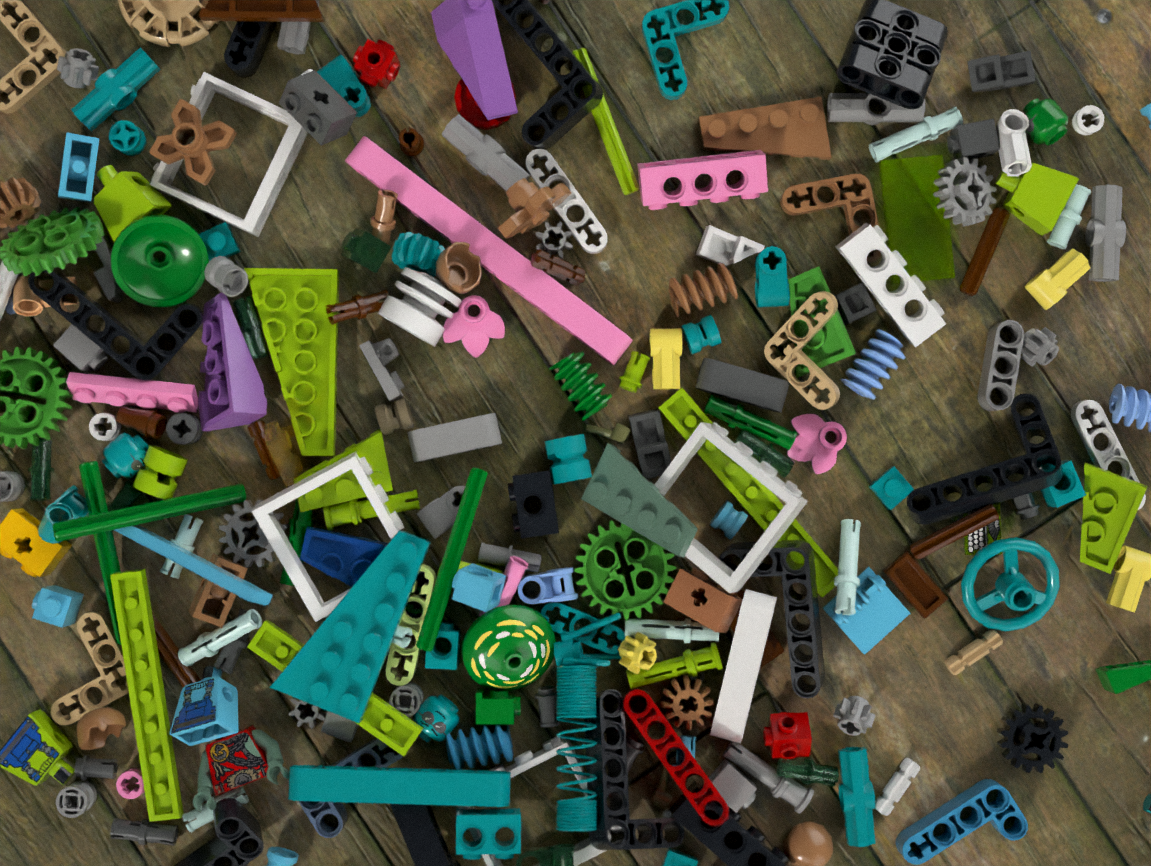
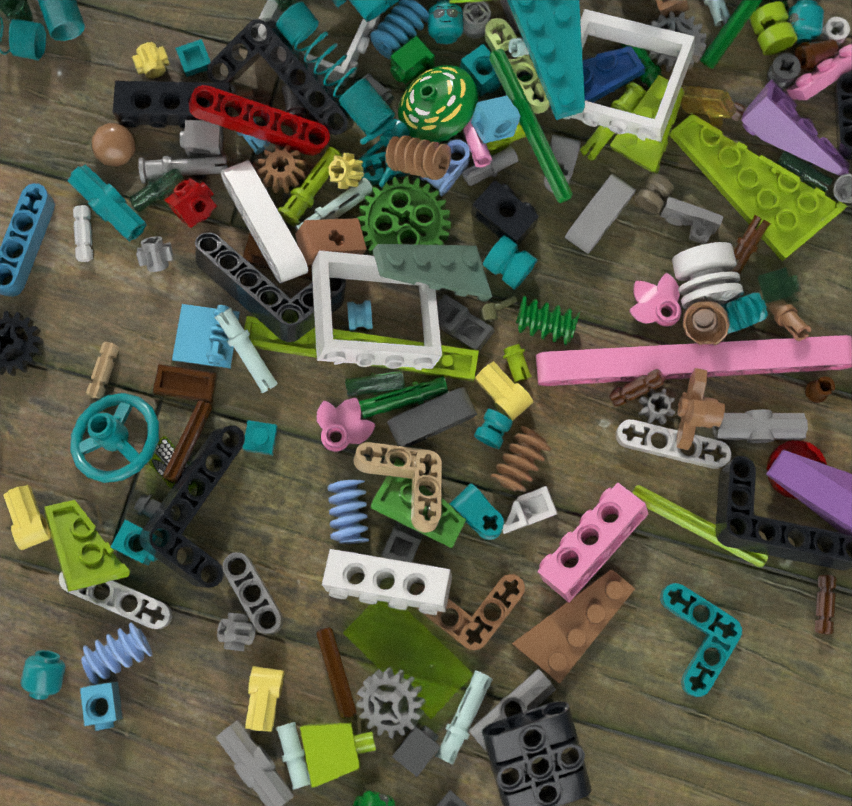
camera: 135 degrees right, 10 degrees down
white piece [996,109,1032,177] -> none
none -> medium nougat piece [385,136,451,180]

